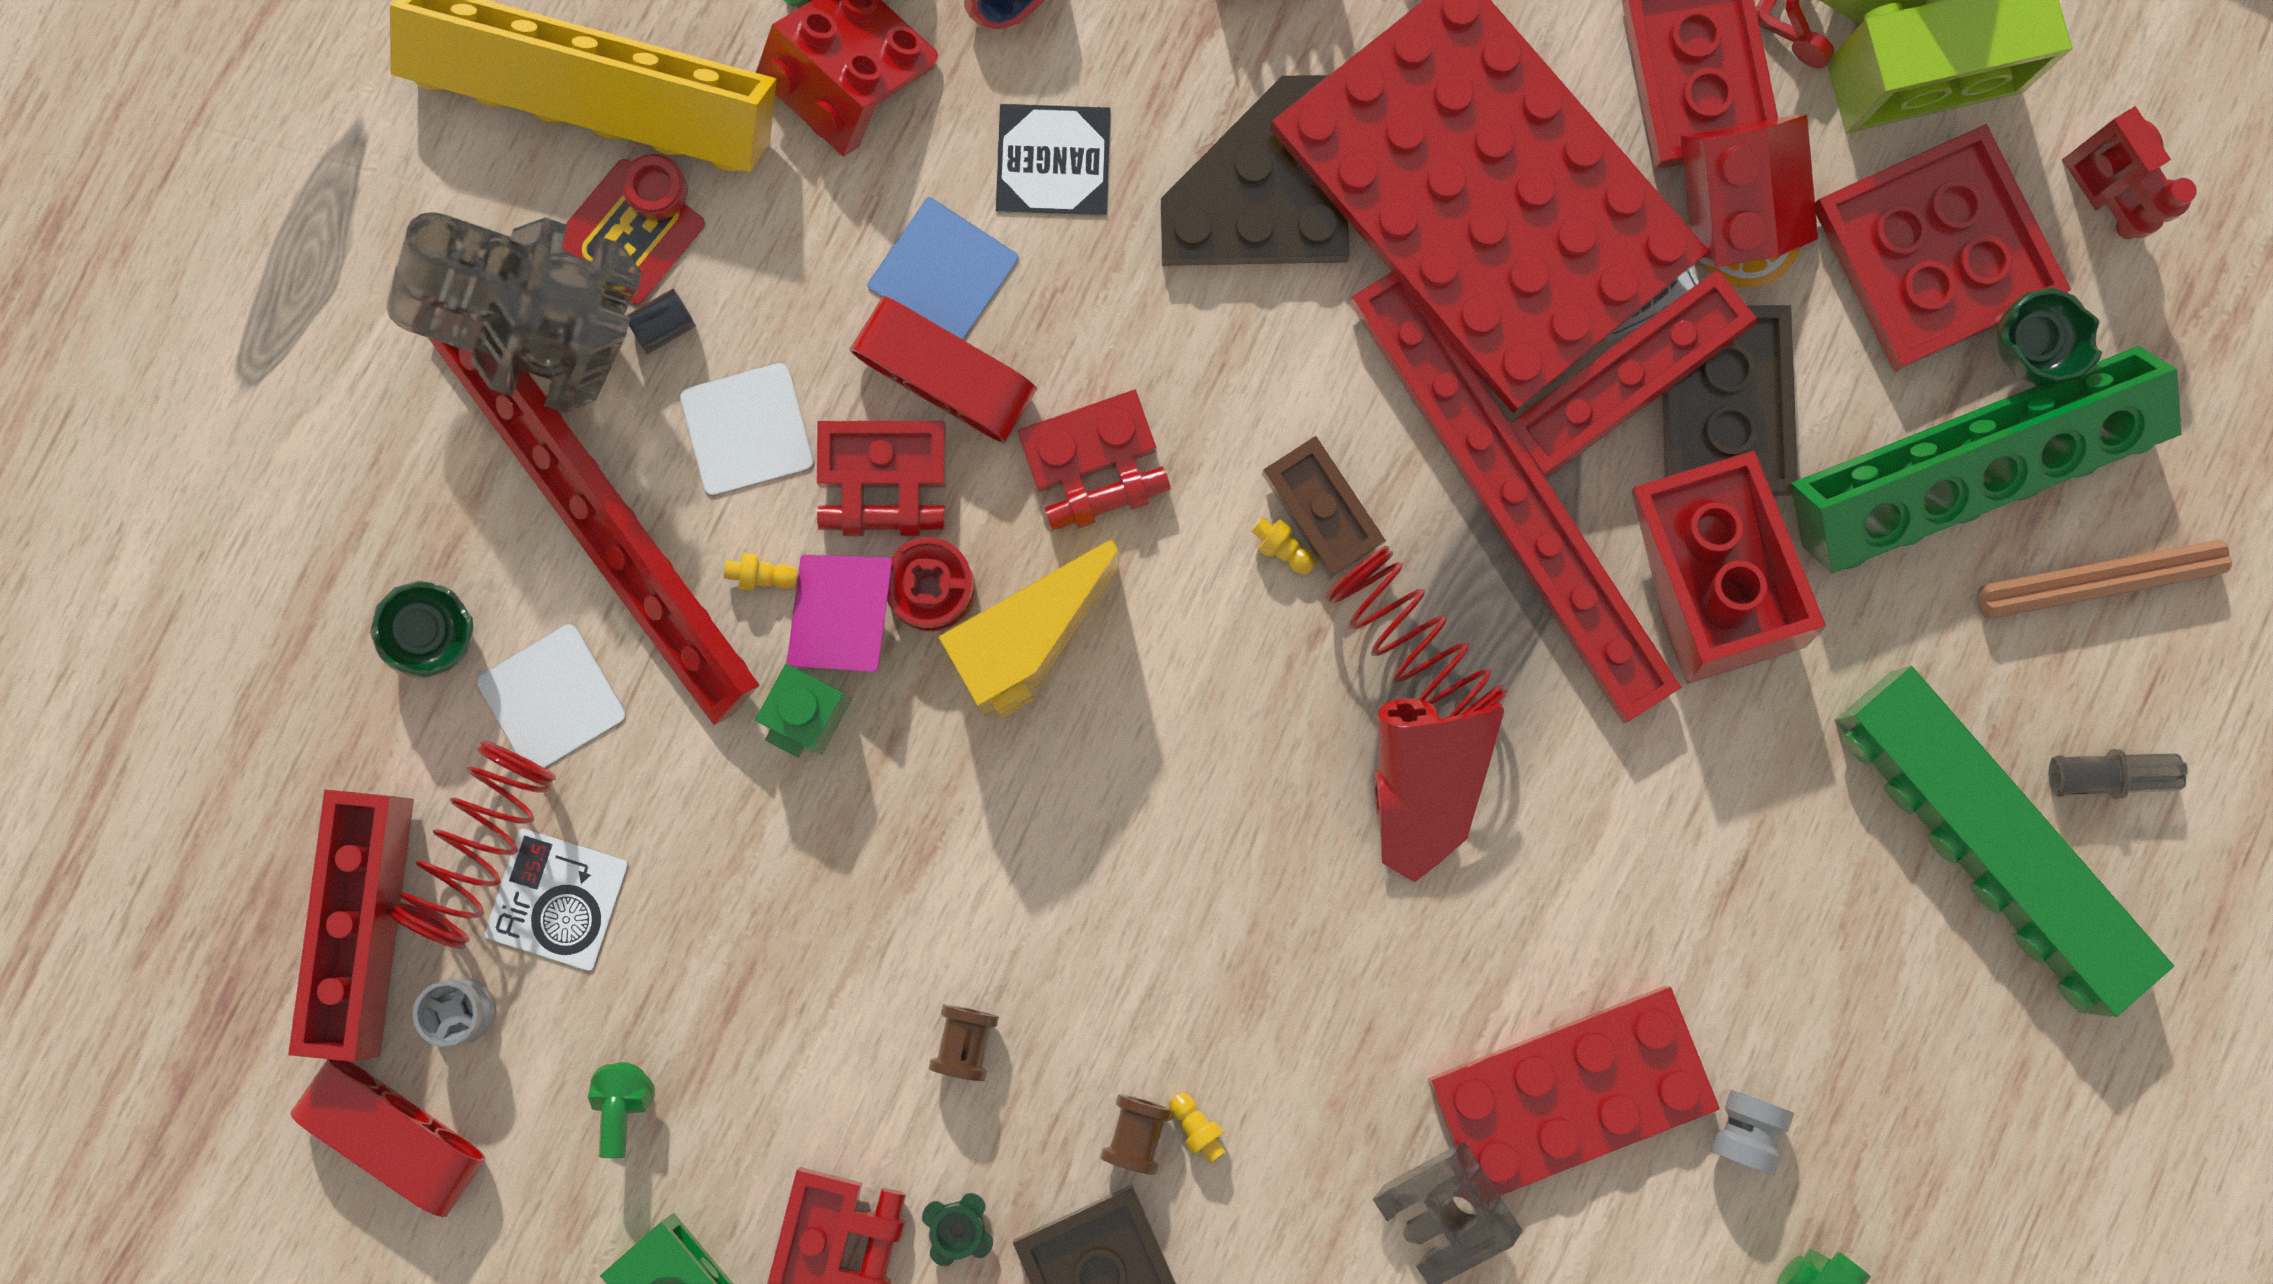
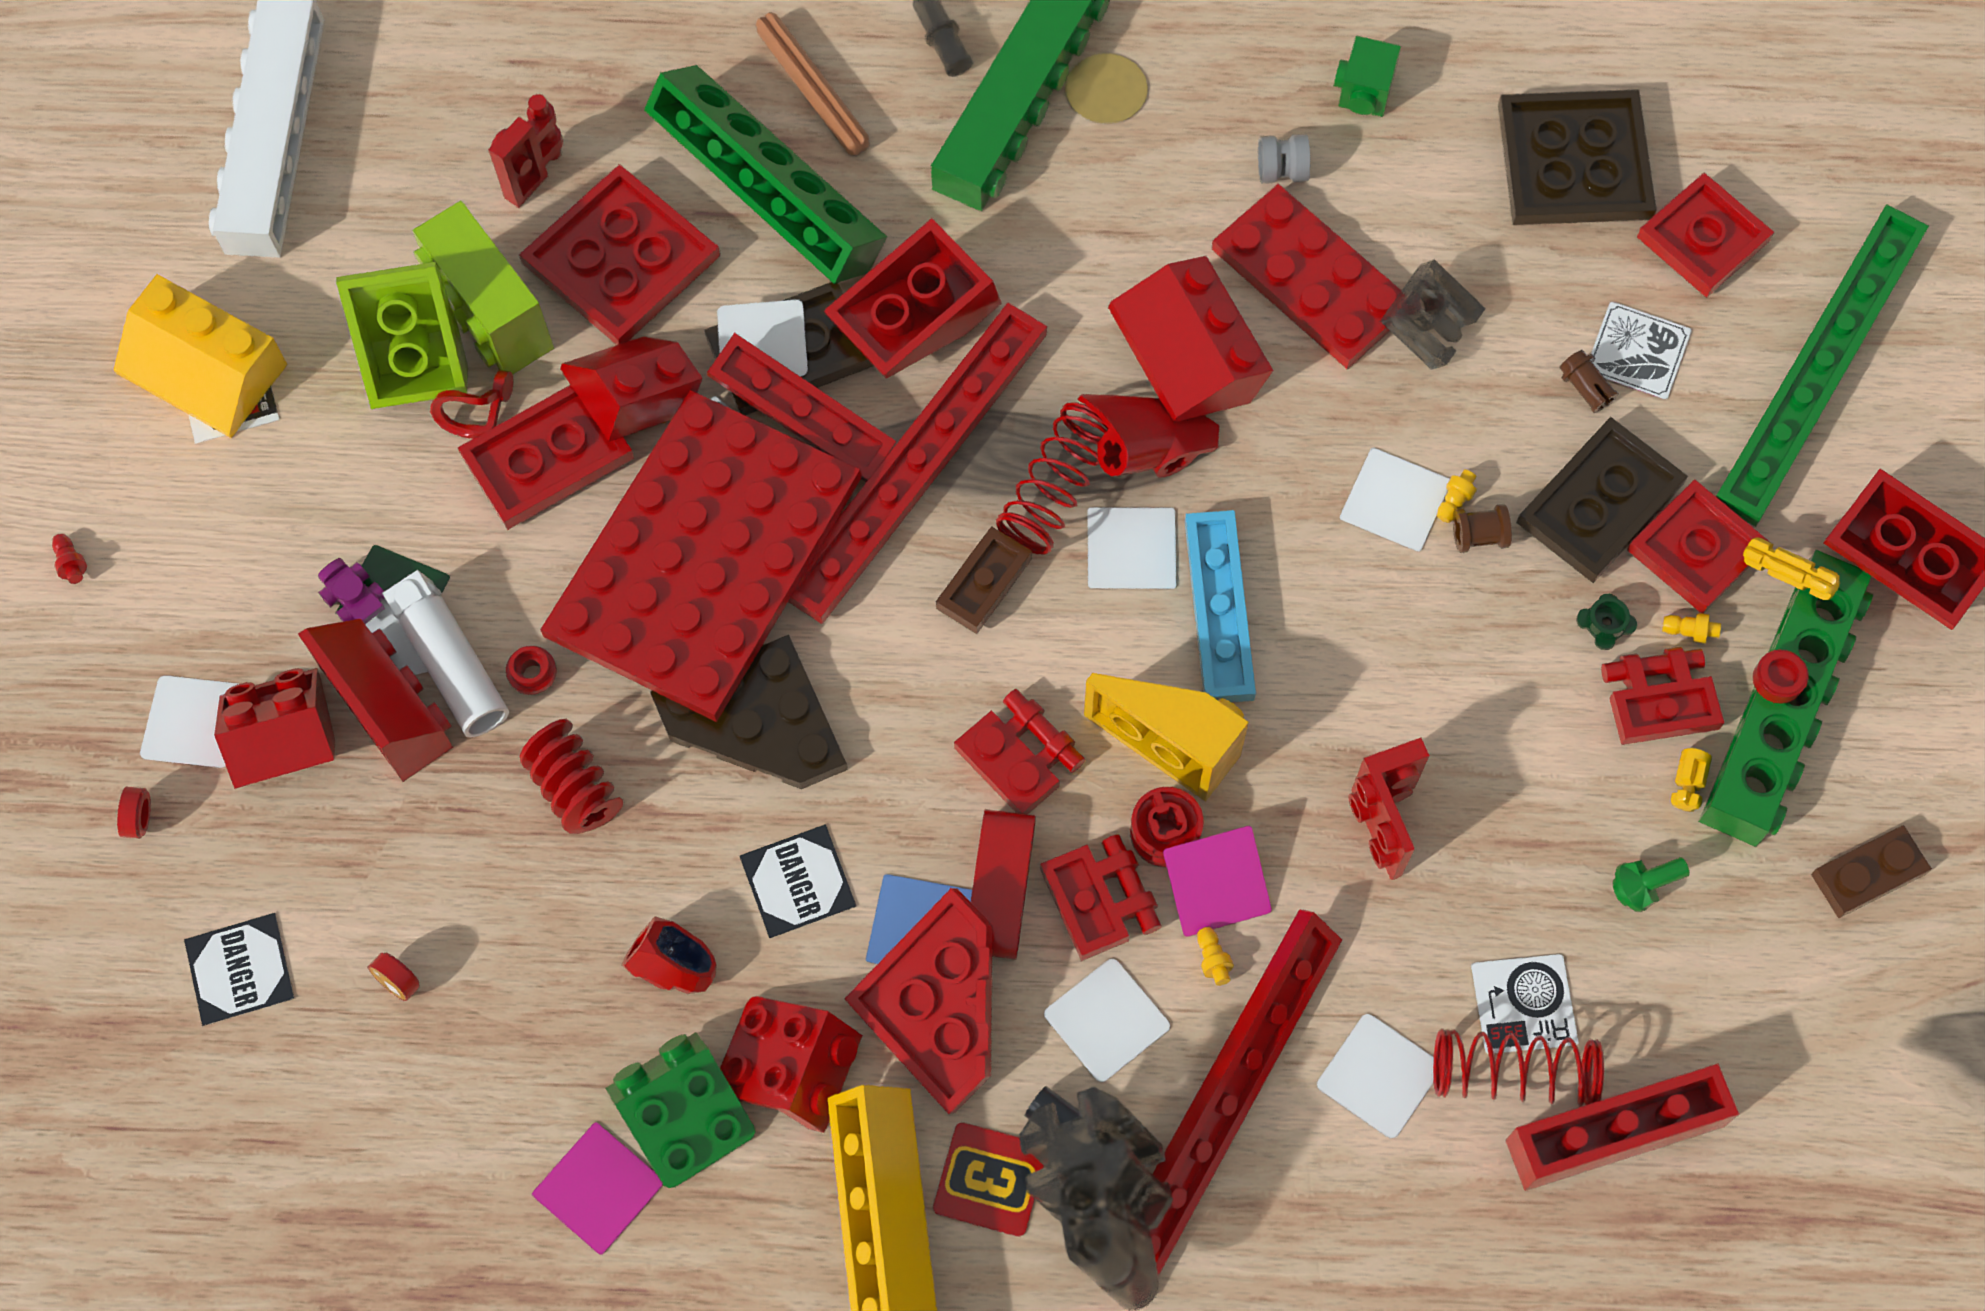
camera: 110 degrees left, 15 degrees down
red beam [290,1059,486,1217] -> none
dark green hair [370,581,474,679] -> none
light grey wheel [412,978,496,1047] -> none
red tile [621,154,688,221] -> none
green brick [755,663,852,758] -> none
reddish brown bush [928,1004,999,1081] -> none
yellow piece [1250,517,1317,575] -> none
dark green hair [1997,287,2102,386] -> none
none -> white sticker [717,300,808,376]
none -> red plate [844,888,993,1114]
none -> pearl gold sticker [1066,53,1148,124]
none -> white sticker [1088,508,1176,589]
none -> red slope [1108,256,1274,422]
none -> medium azure plate [1184,510,1256,702]
none -> white sticker [1340,448,1449,552]
none -> red bracket [1349,737,1430,880]
none -> yellow piece [1671,748,1712,812]

